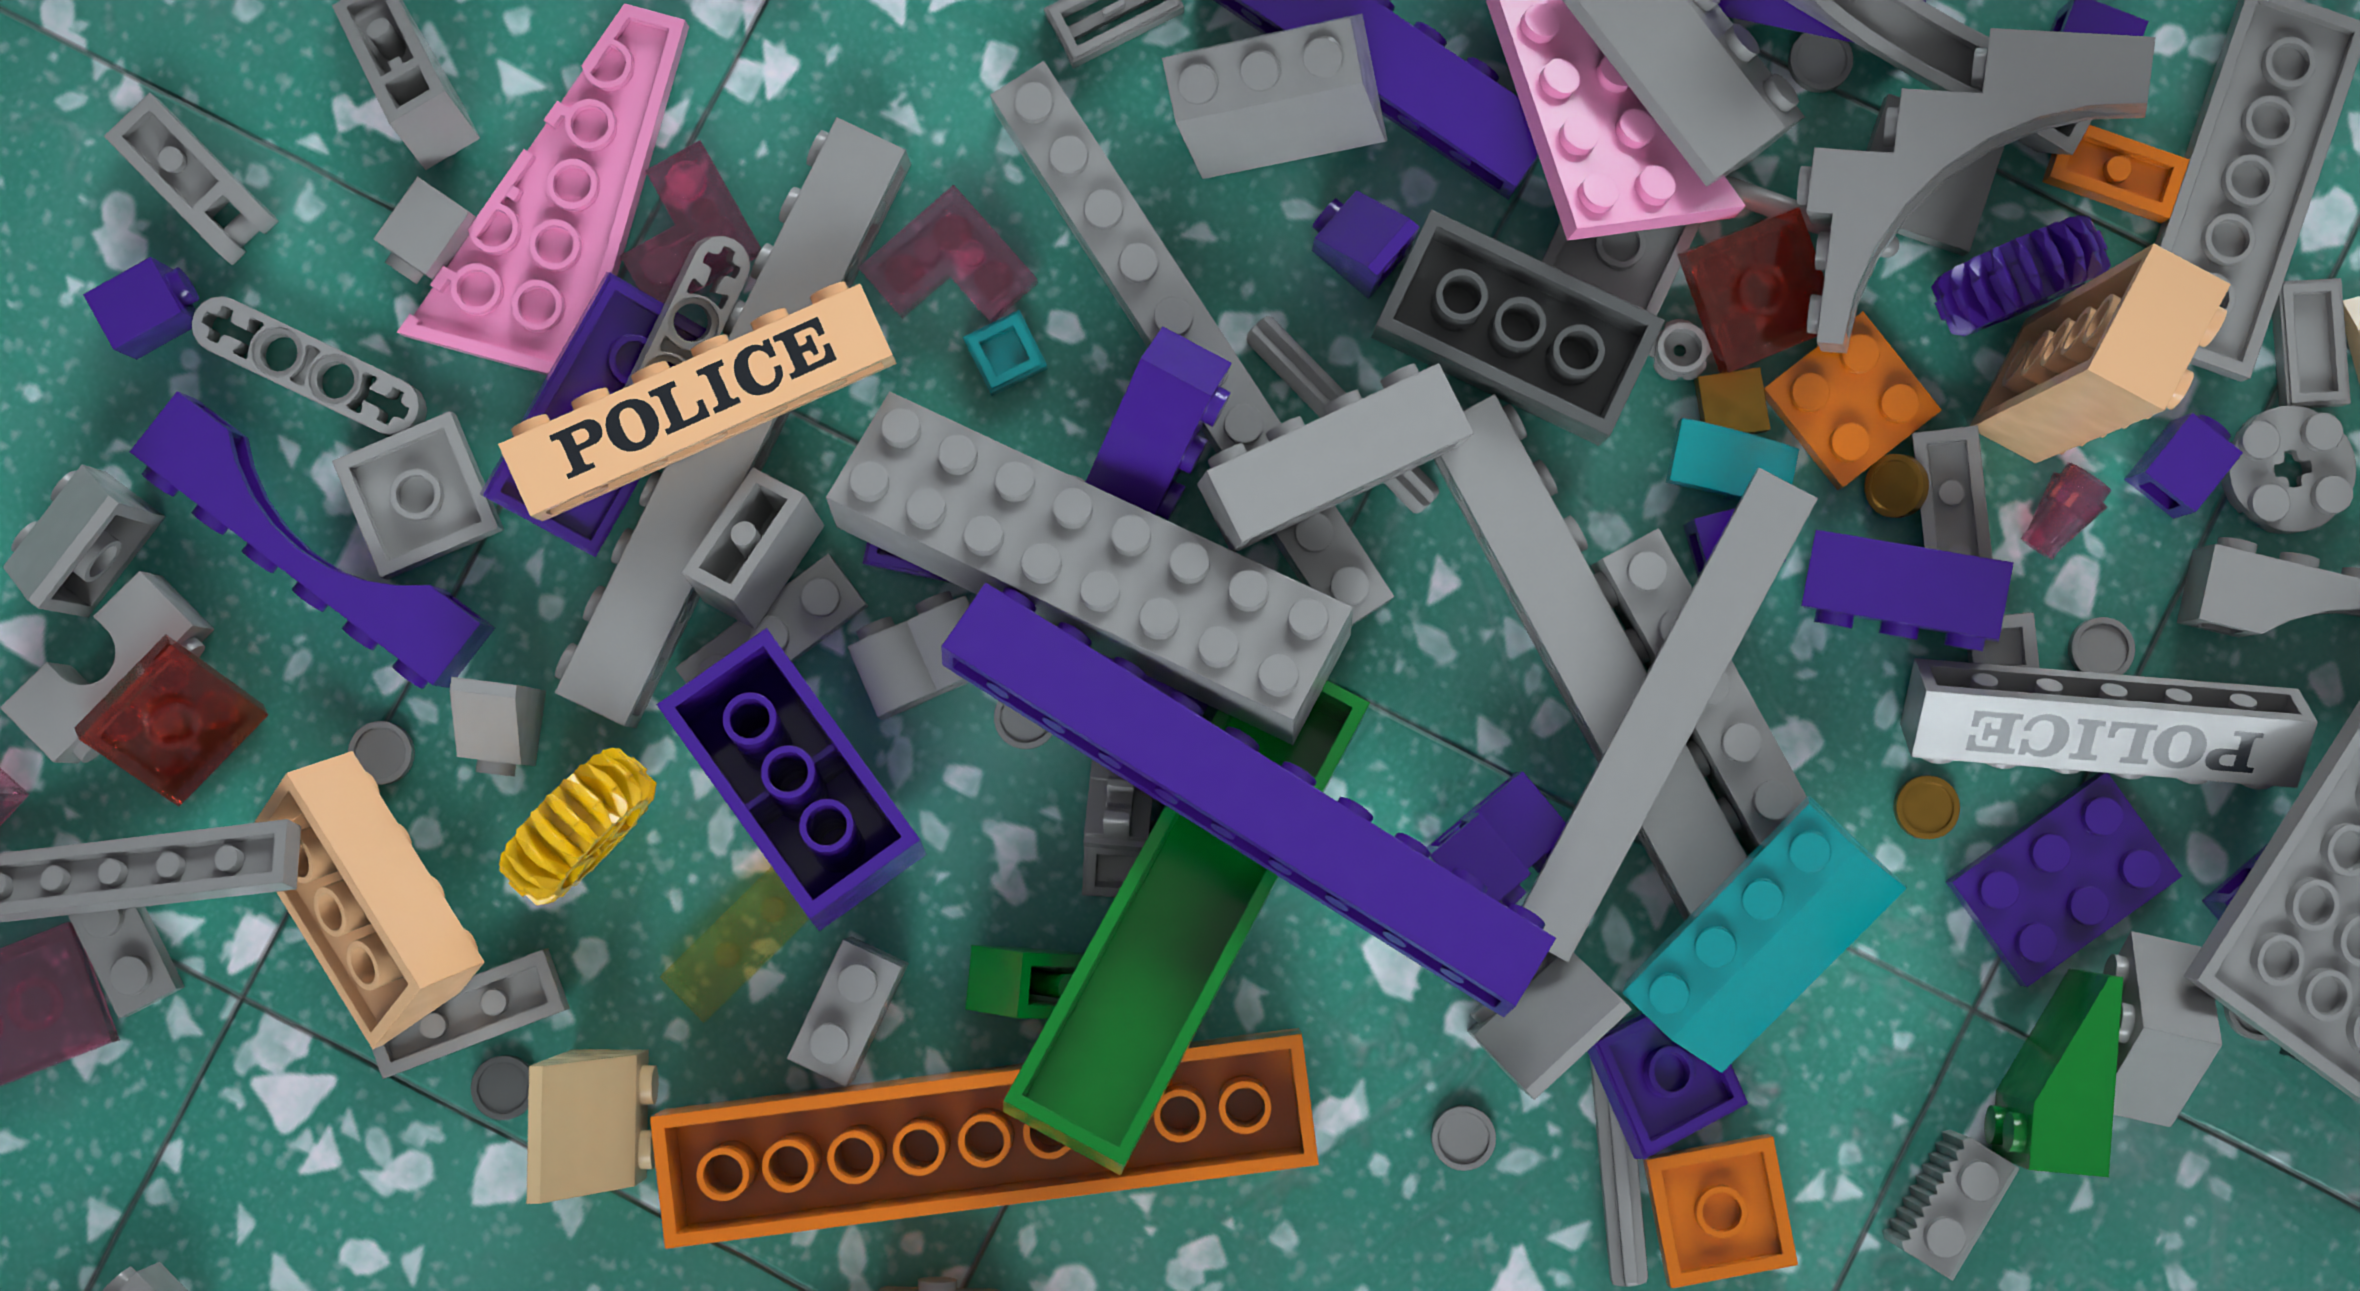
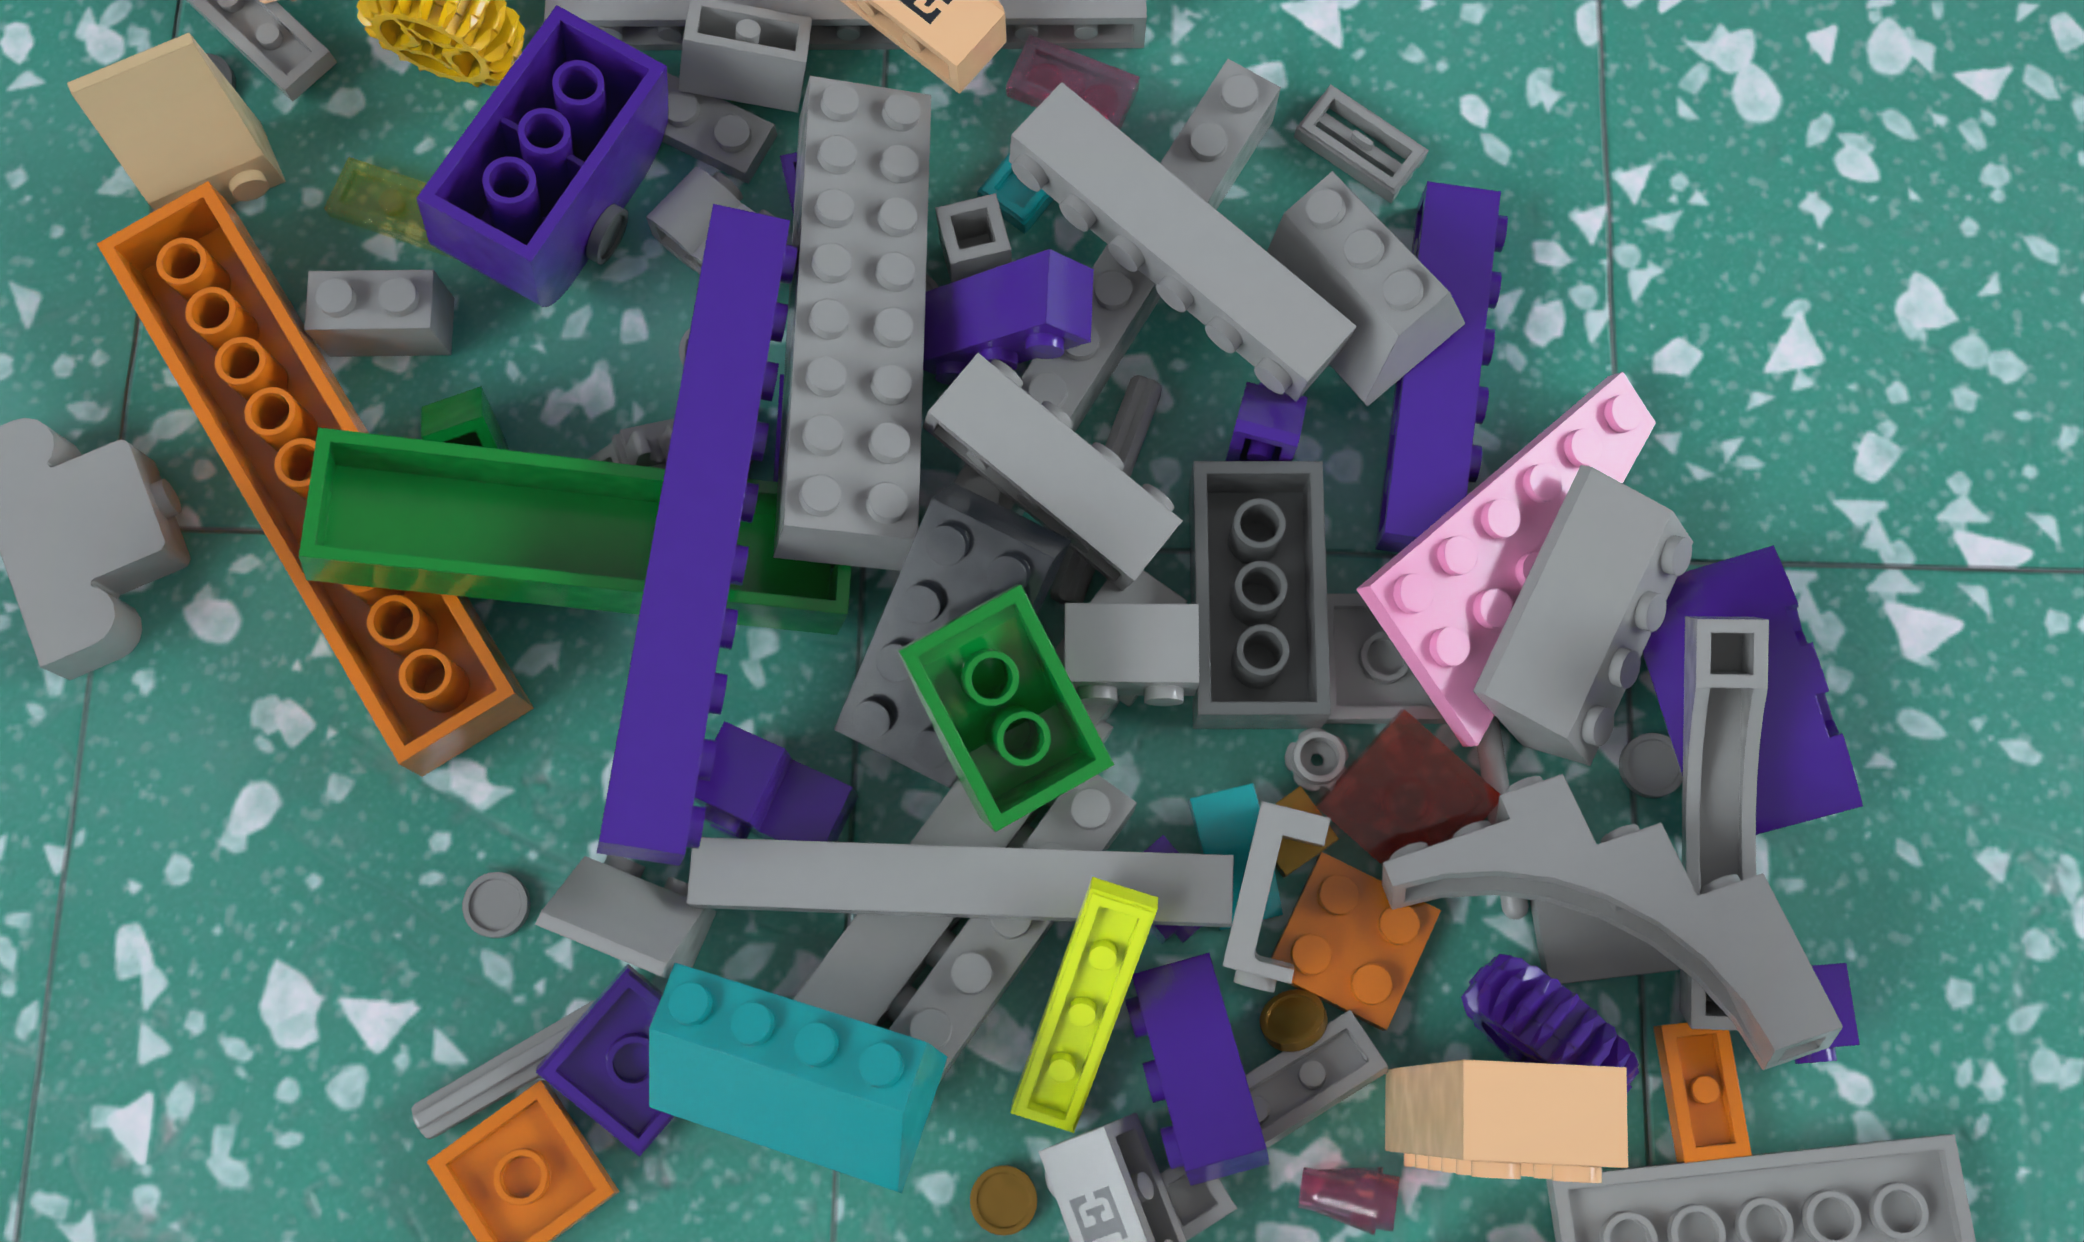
camera: 65 degrees right, 10 degrees down
none -> dark grey piece [586,204,628,265]
none -> black brick [834,483,1072,788]
none -> green slope [897,584,1114,832]
none -> light grey brick [935,193,1012,283]
none -> light grey brick [1009,82,1357,402]
none -> neon yellow tile [1010,877,1158,1133]
none -> light grey brick [1064,603,1199,706]
none -> light grey panel [1222,801,1331,993]

